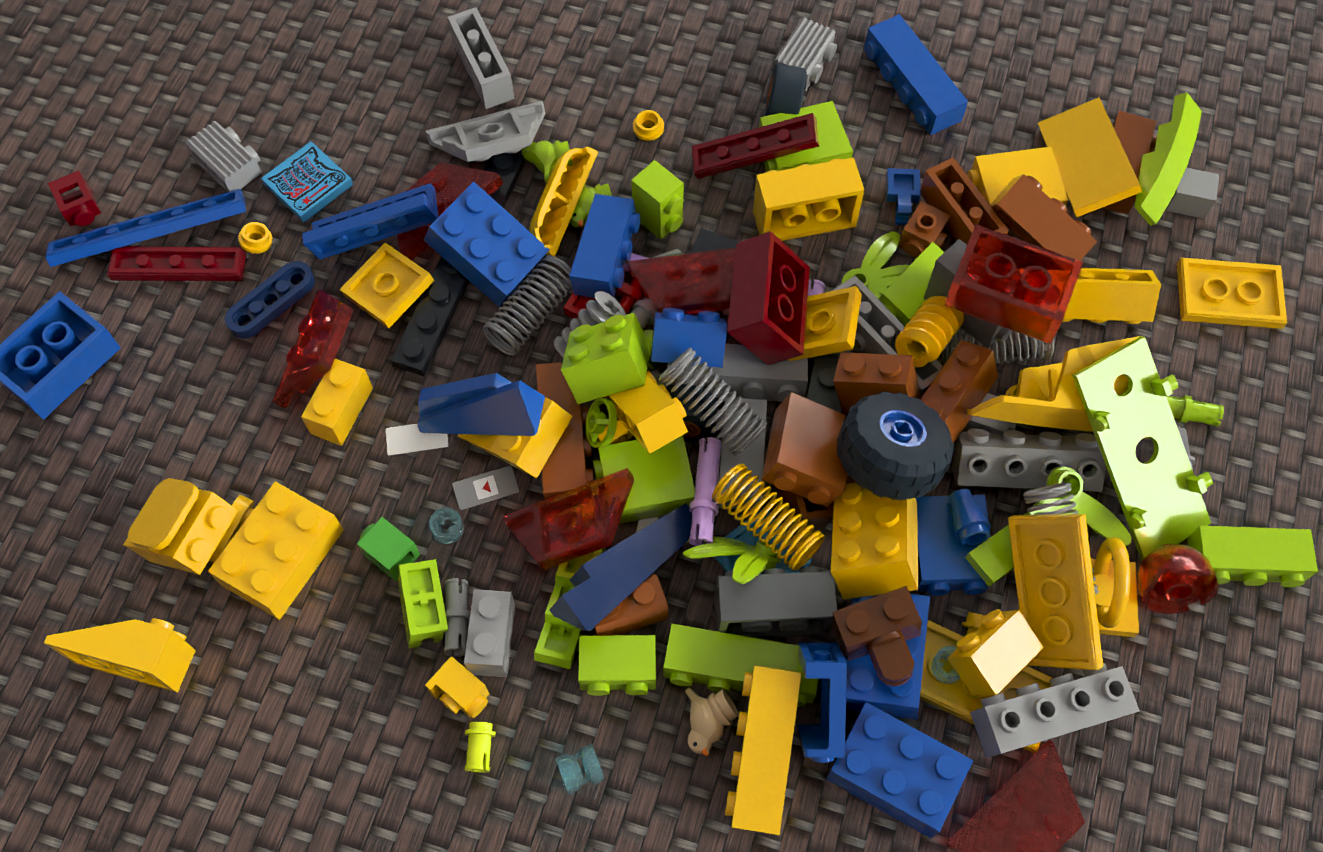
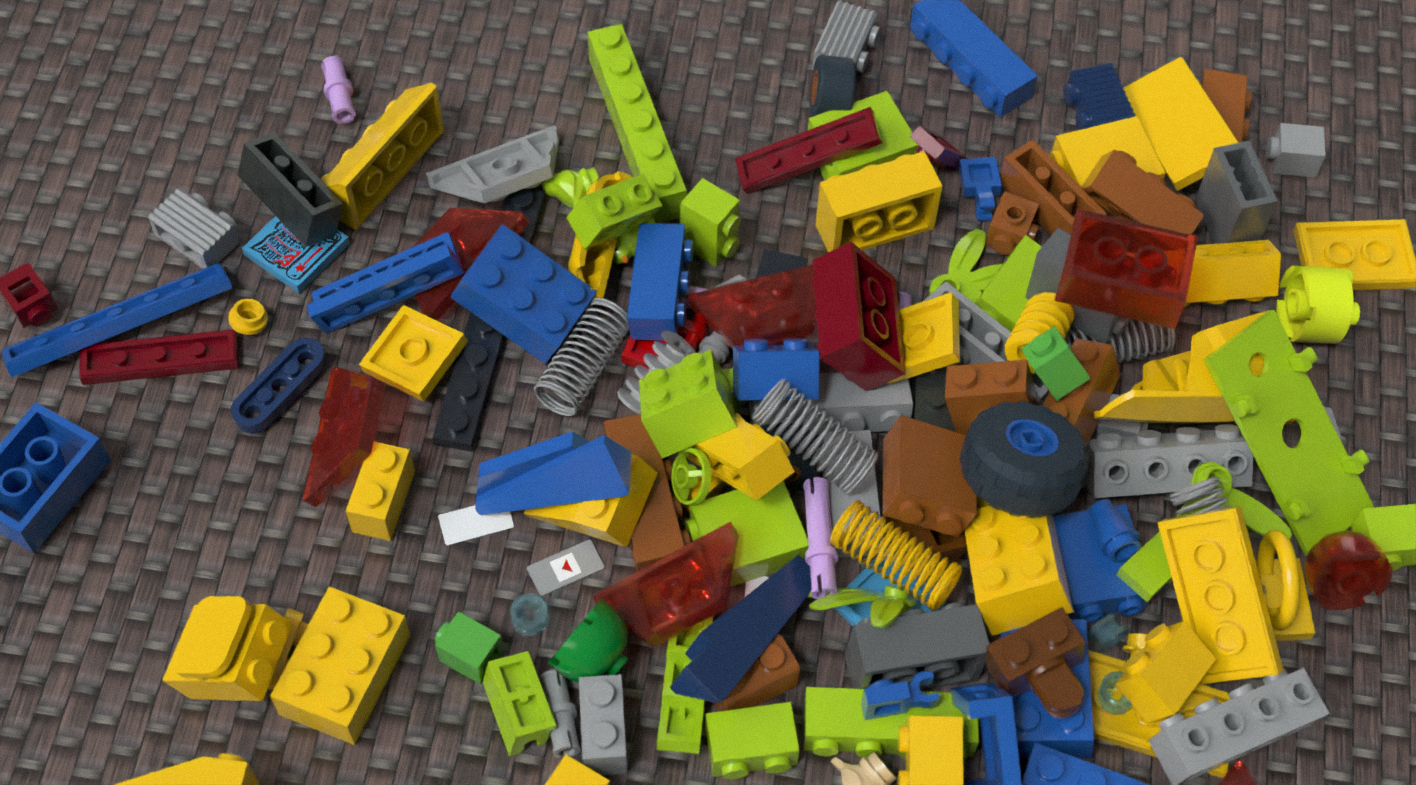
camera: 10 degrees left, 5 degrees down
light grey brick [447,7,515,109] -> none
yellow plate [633,110,664,141] -> none
lime slope [1134,92,1202,226] -> none
lime pin [1167,395,1224,427] -> none
none -> pearl dark grey brick [238,132,343,247]
none -> yellow slope [320,83,444,230]
none -> lavender pin [321,56,356,124]
none -> green cylinder [548,598,629,682]
none -> lime brick [566,173,662,250]
none -> lime brick [588,24,687,224]
none -> blue plate [861,671,939,720]
none -> dark red plate [910,125,967,170]
none -> bright green brick [1021,326,1091,401]
none -> dark blue brick [1063,63,1136,130]
none -> clear light blue bush [1087,613,1128,653]
none -> dark grey brick [1195,141,1278,244]
none -> neon yellow brick [1276,266,1360,344]

